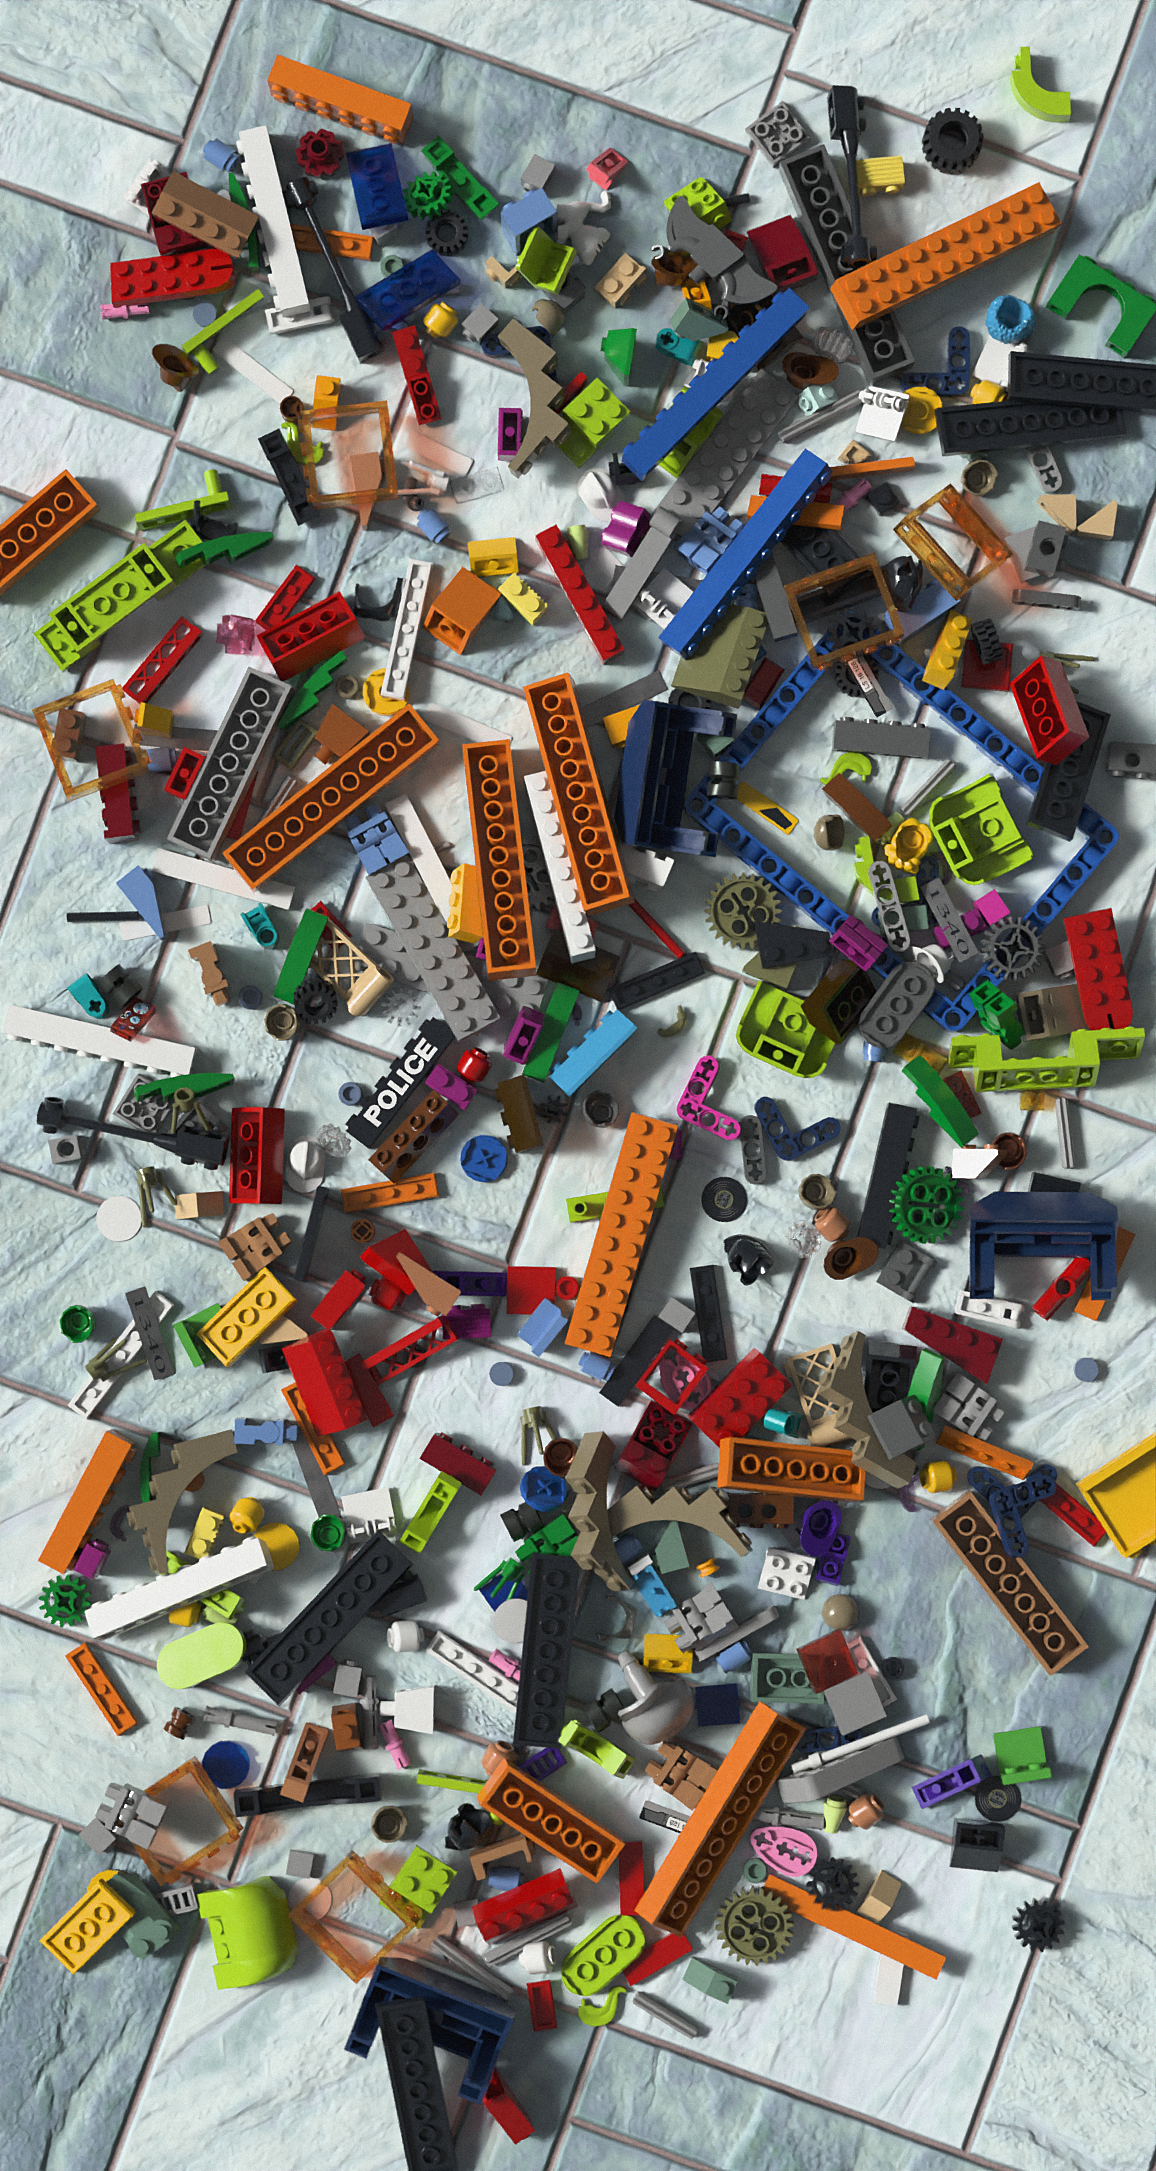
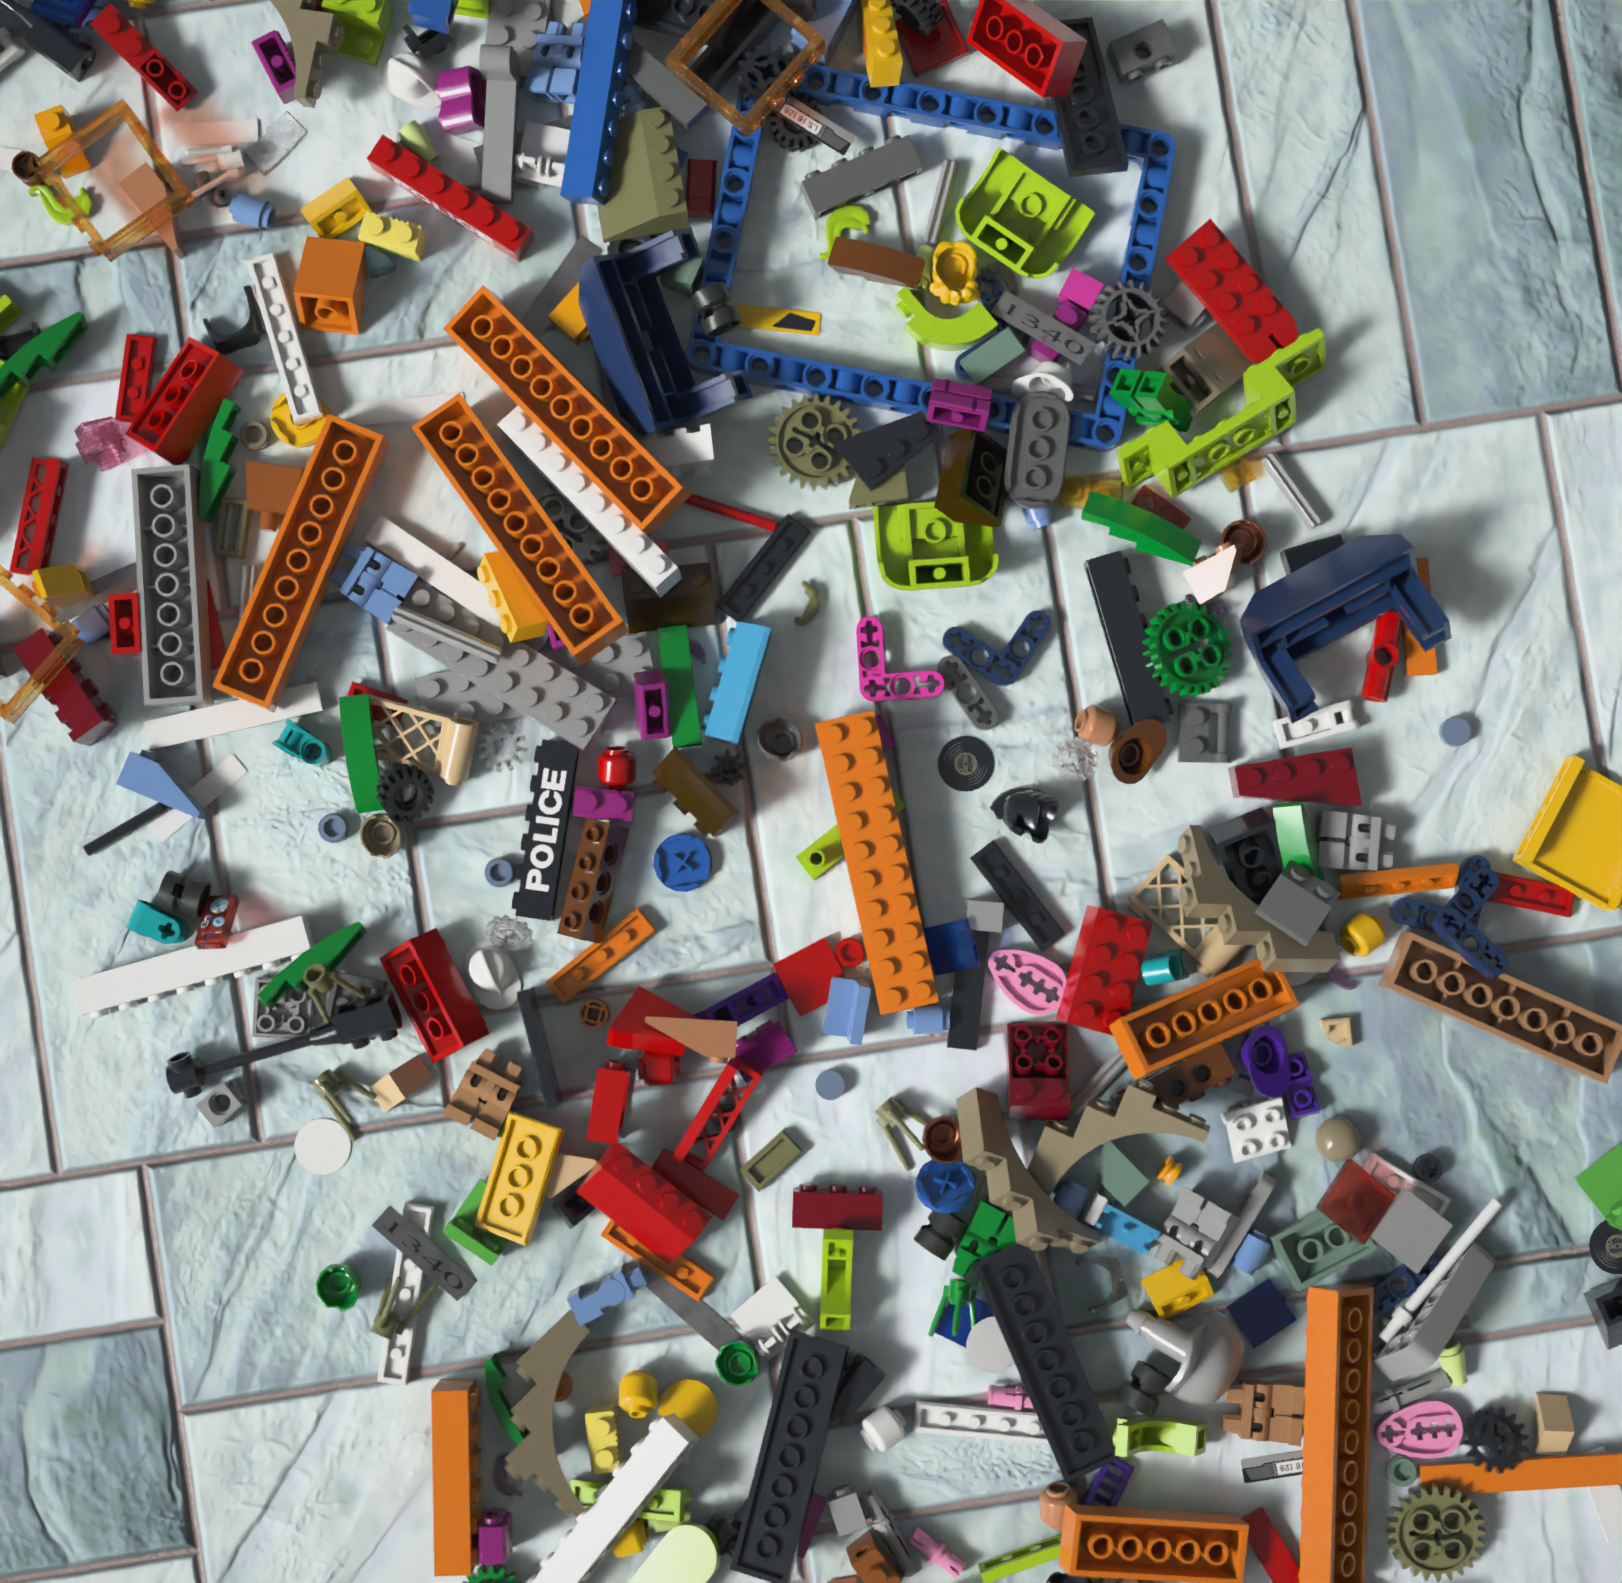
camera: 30 degrees left, 0 degrees up
medium nougat hips [188,941,231,1006] -> none
black slope [258,429,320,526] -> none
white torso [380,1685,435,1734] -> none
red window [635,1338,709,1415] -> none
dark tan hair [798,1174,837,1210] -> none
dark tan hair [813,814,845,851] -> none
nougat head [848,1793,885,1830] -> none
light grey beam [868,861,910,952] -> none
dark purple slope [911,1754,992,1809] -> none
none -> light grey axle [392,605,503,664]
none -> olive tile [739,1129,803,1192]
none -> clear blue piece [923,918,981,975]
none -> tan tile [1319,1017,1354,1047]

